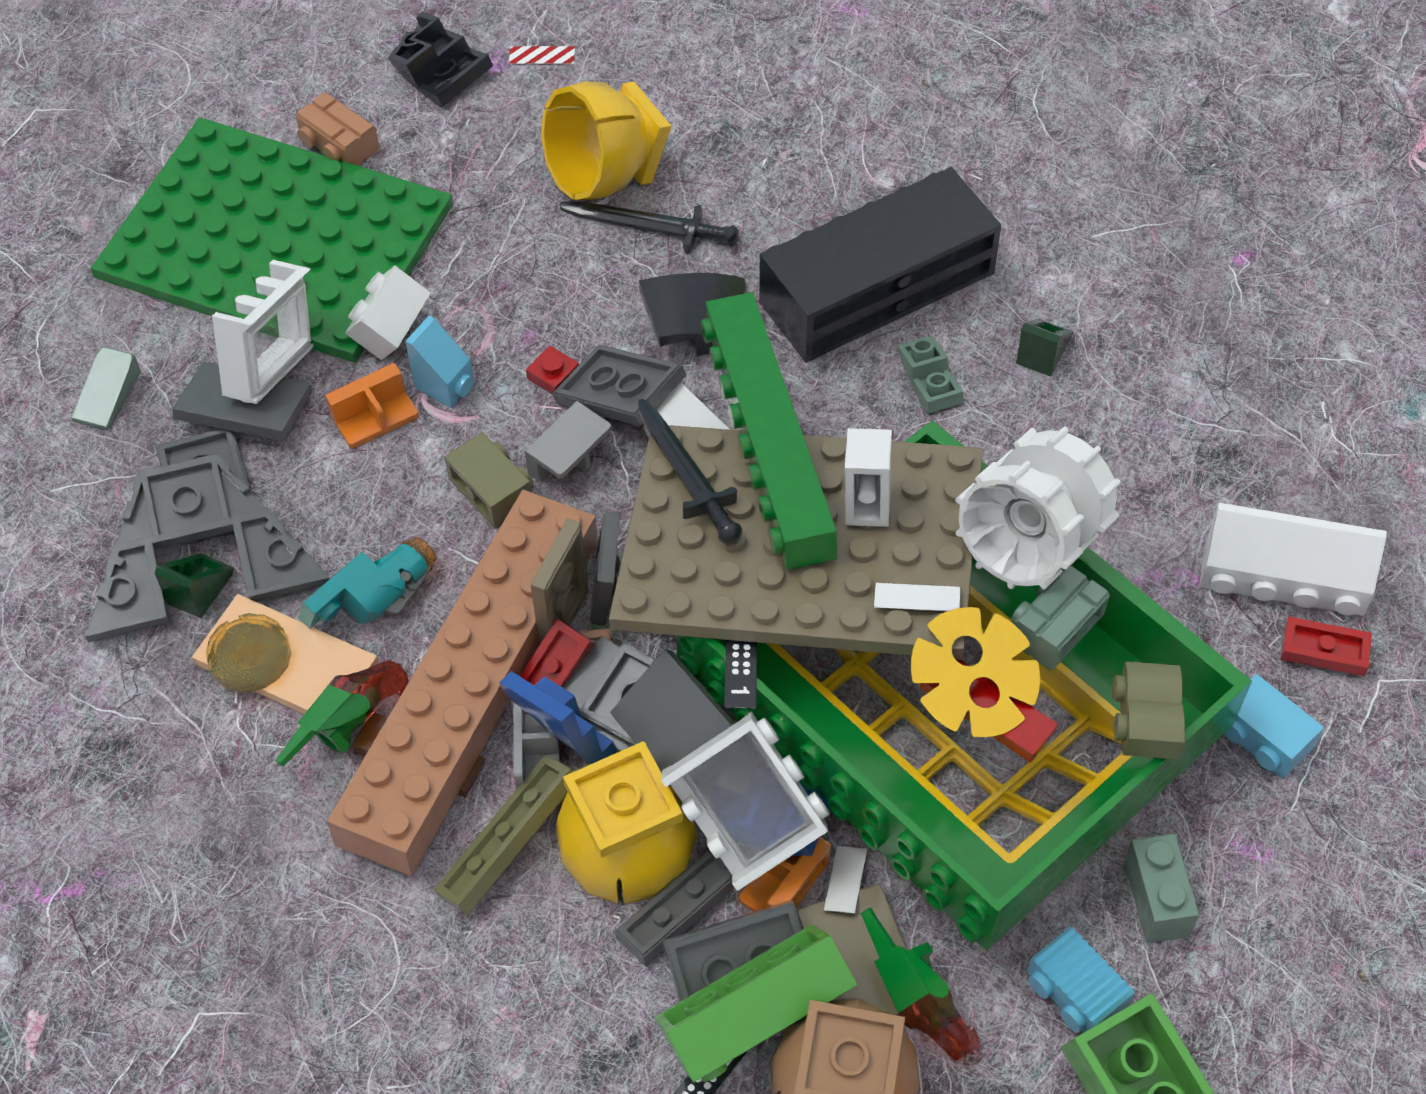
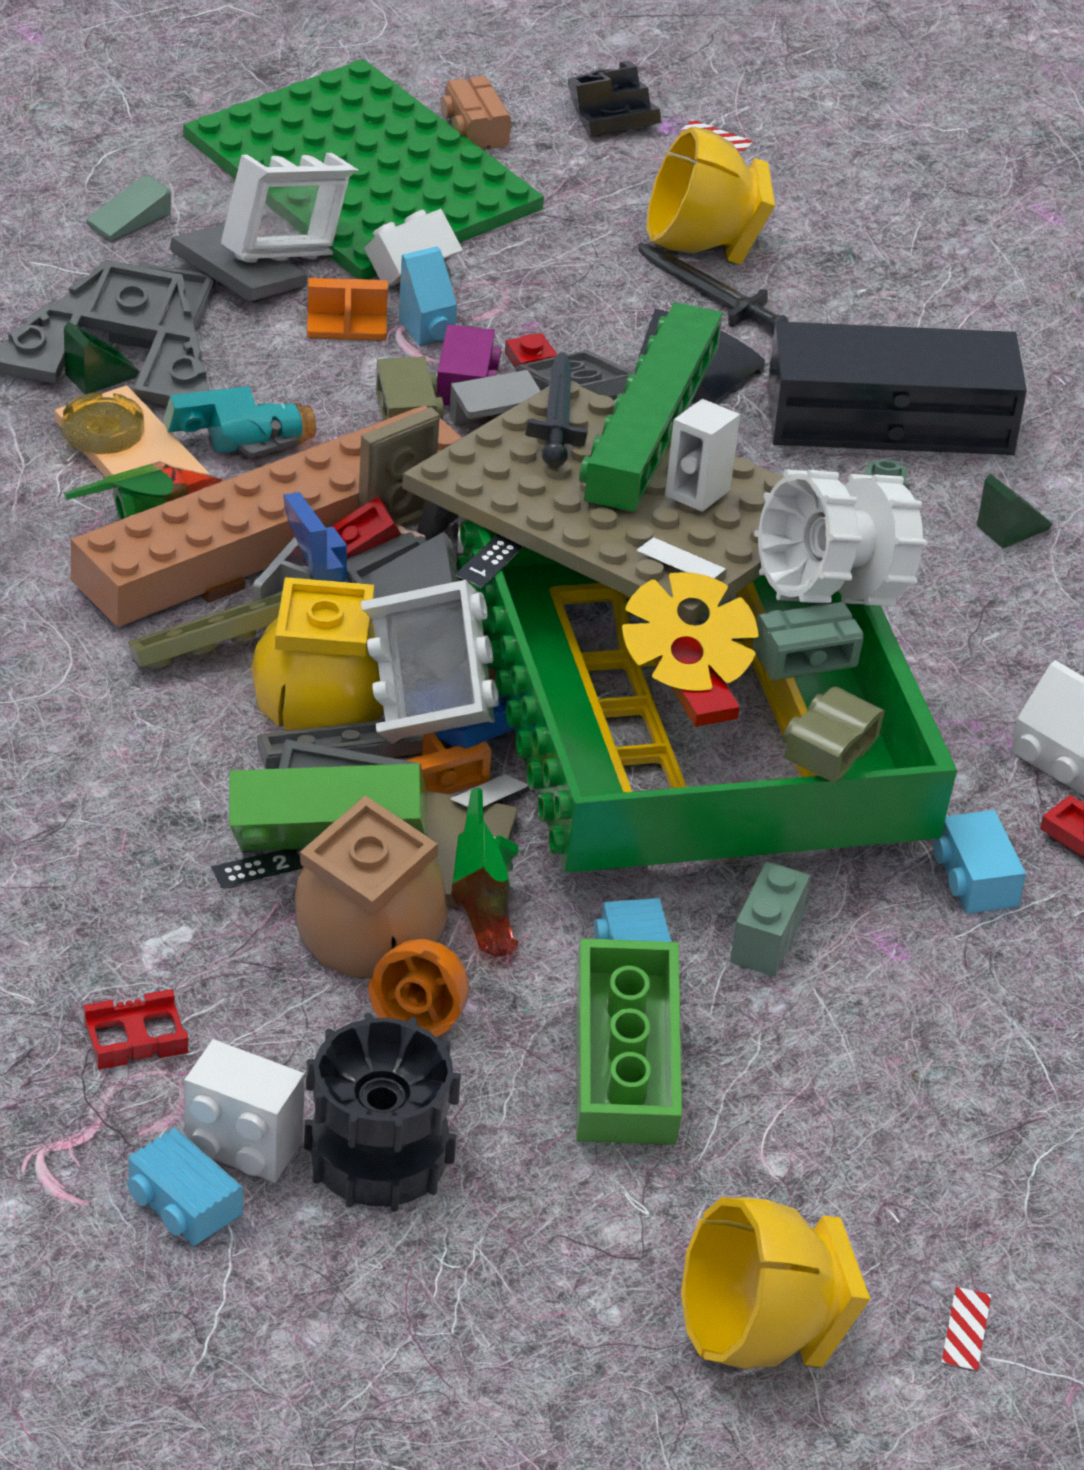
camera: 25 degrees right, 15 degrees down
none -> magenta brick [436,324,501,406]

